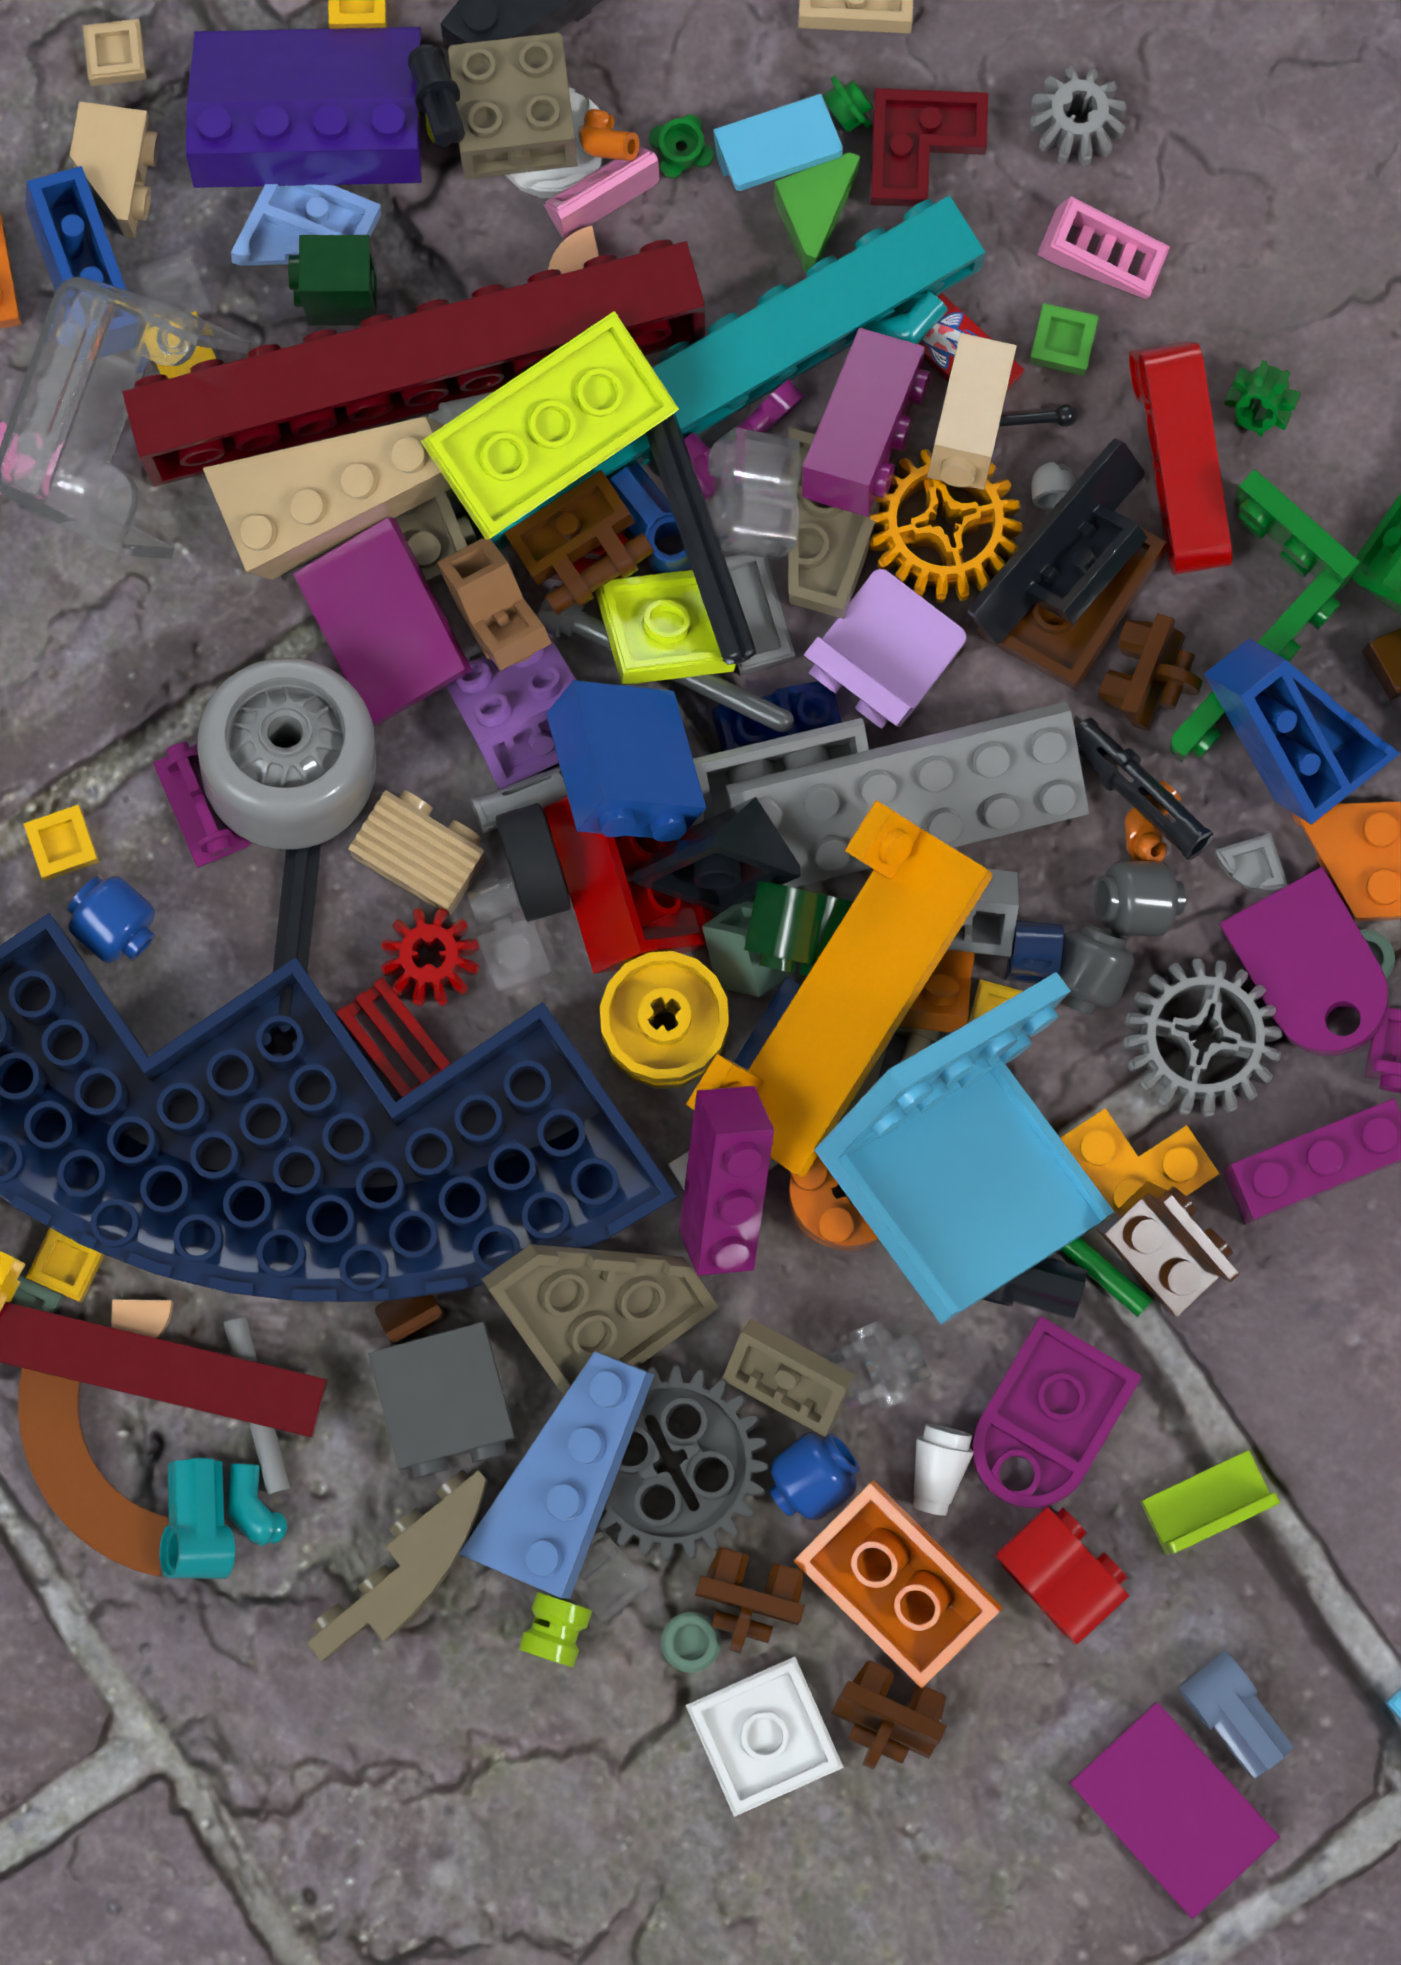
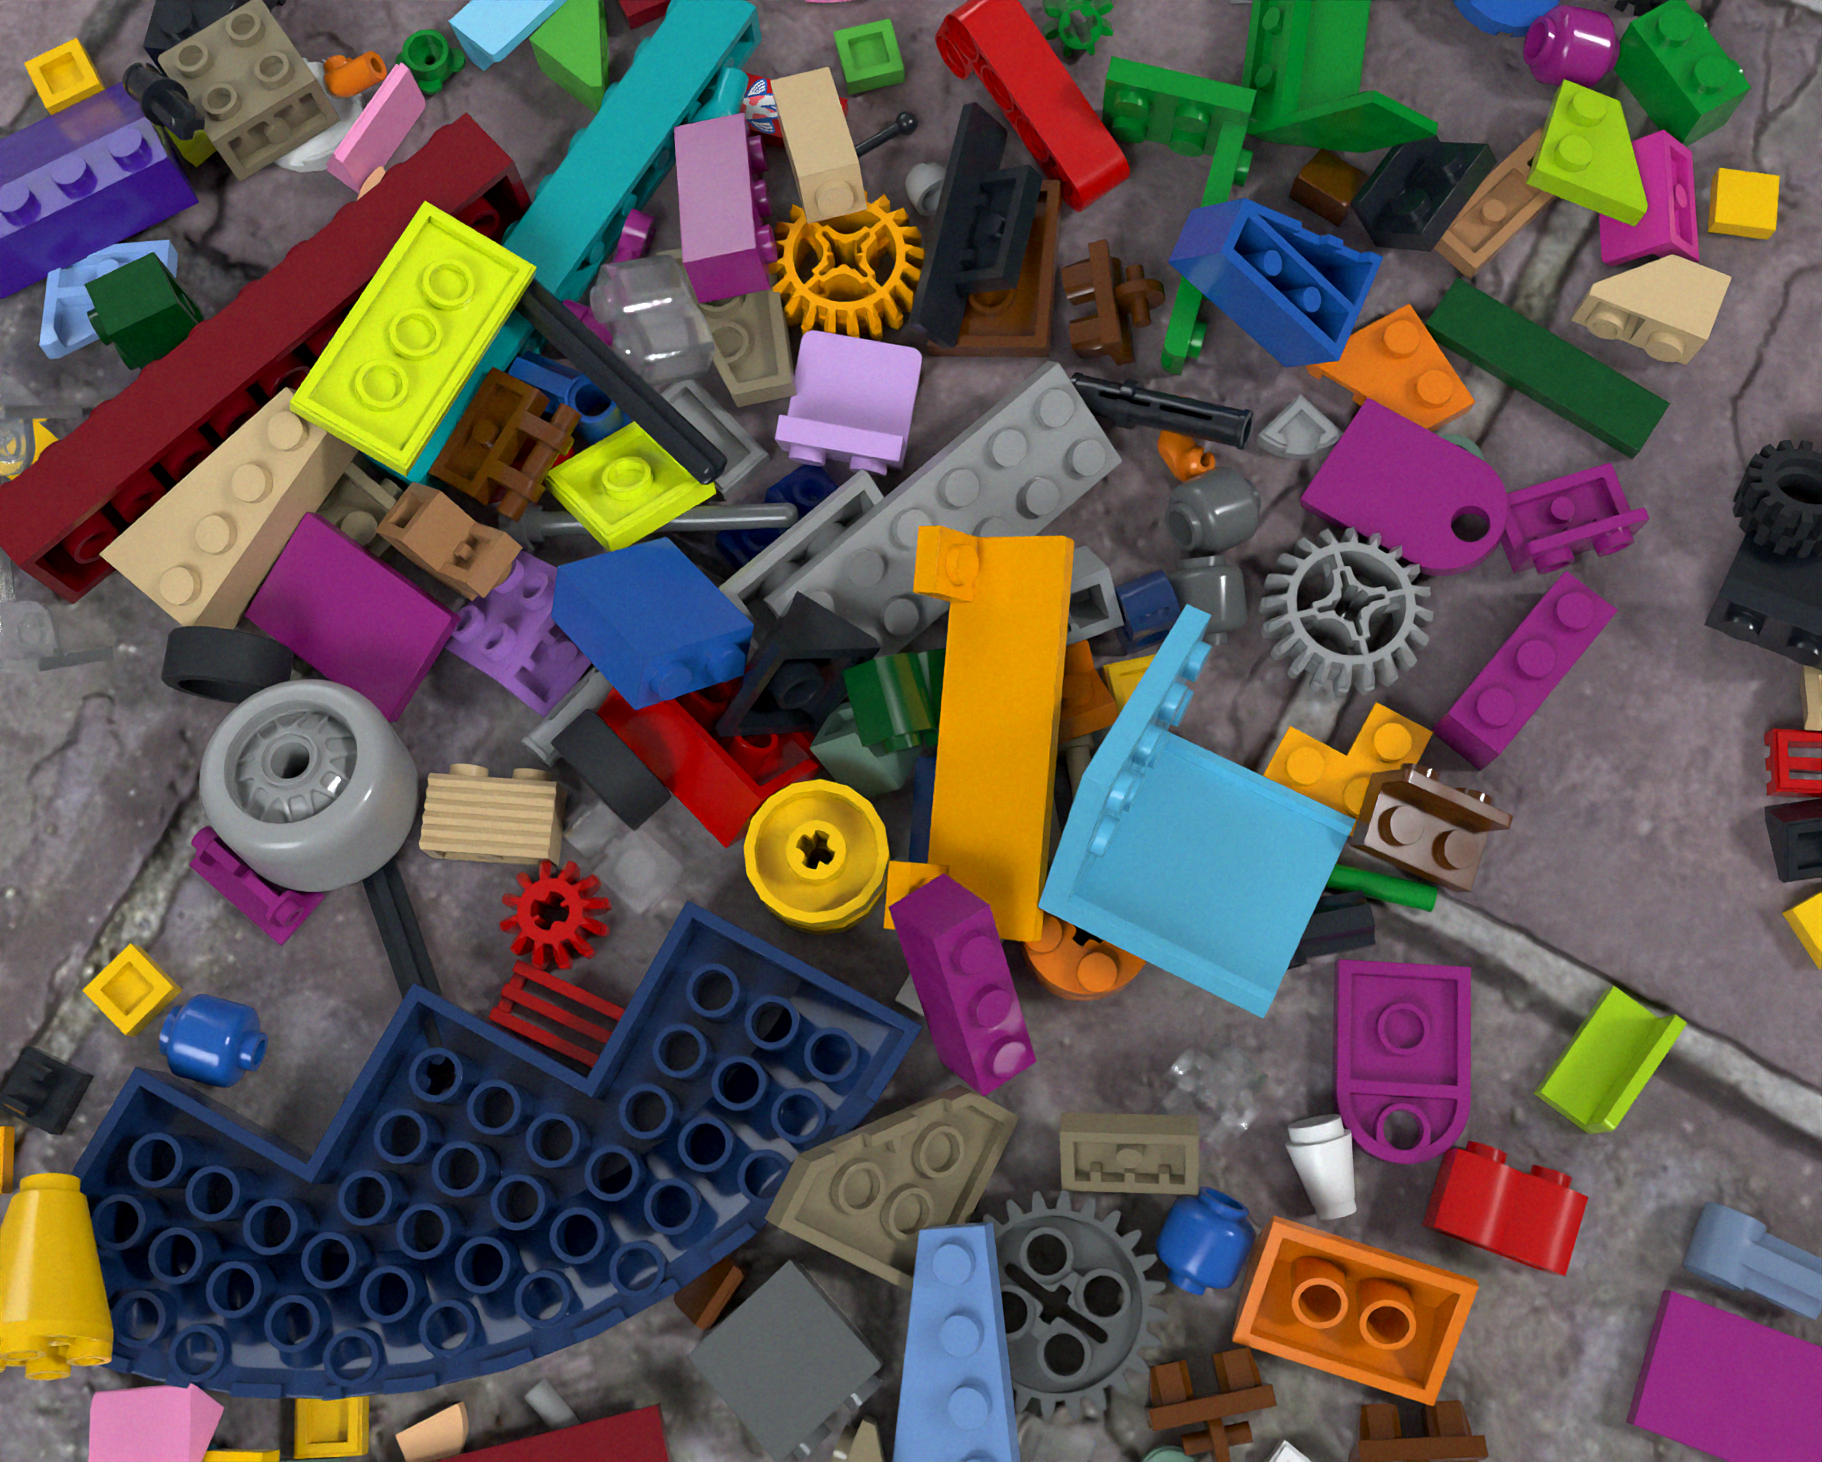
camera: 20 degrees left, 5 degrees down
none -> black tyre [161,626,294,704]

